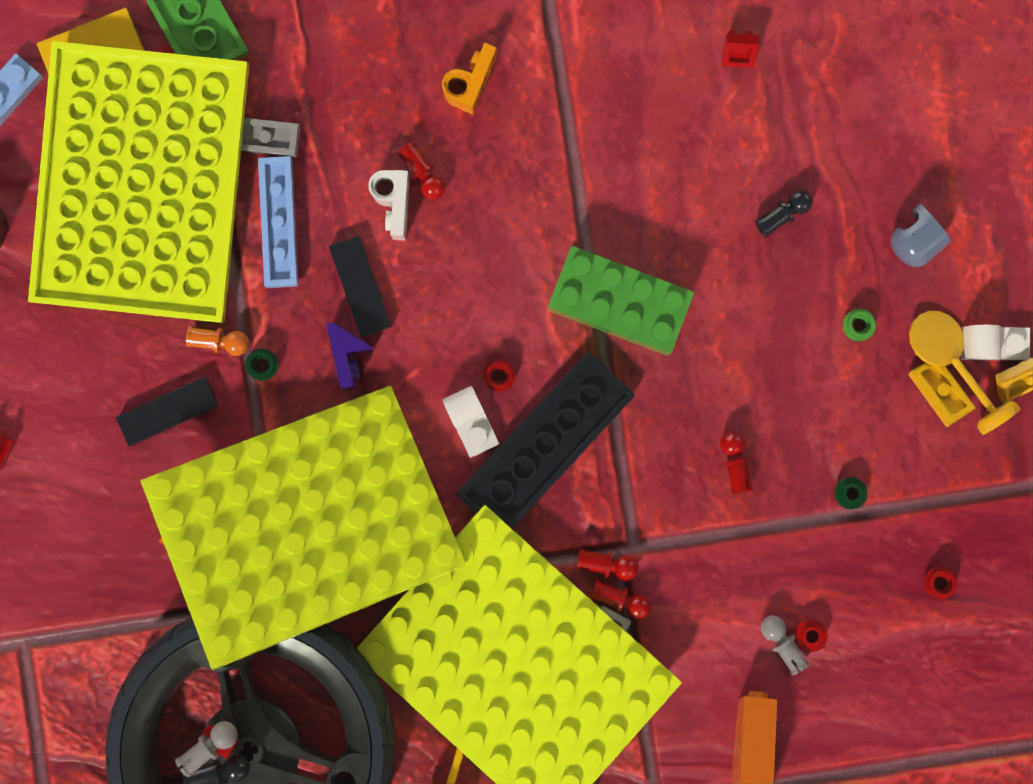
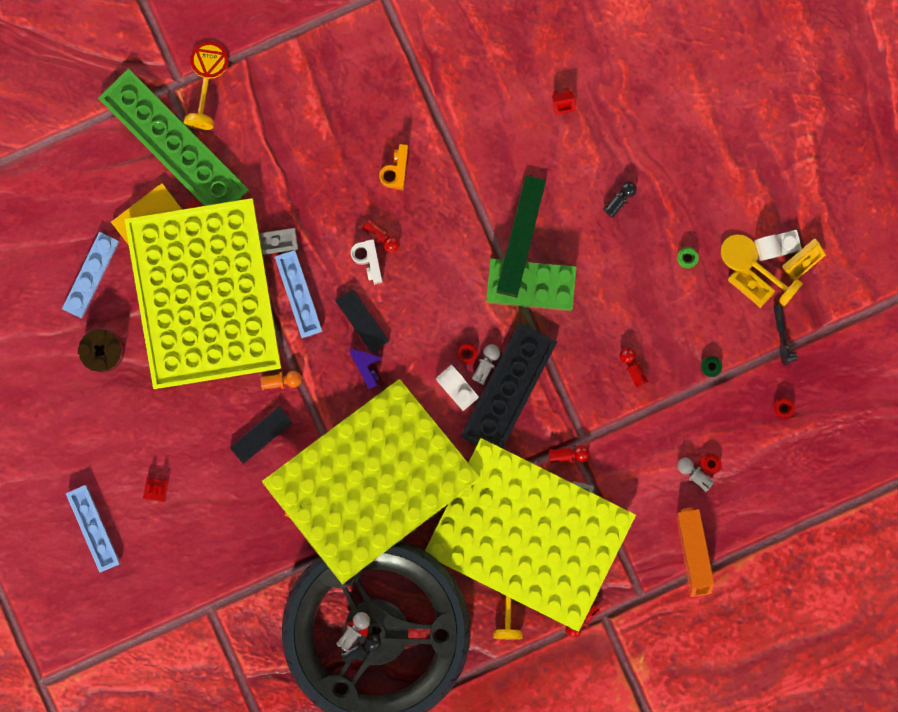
camera: 20 degrees left, 0 degrees up
dark green plate [246,349,279,381] -> none
red pin [589,579,651,620] -> none
sand blue helmet [890,204,951,267] -> none
none -> light grey pin [471,344,500,385]
none -> dark green tile [496,175,546,298]
none -> black piece [773,304,798,365]

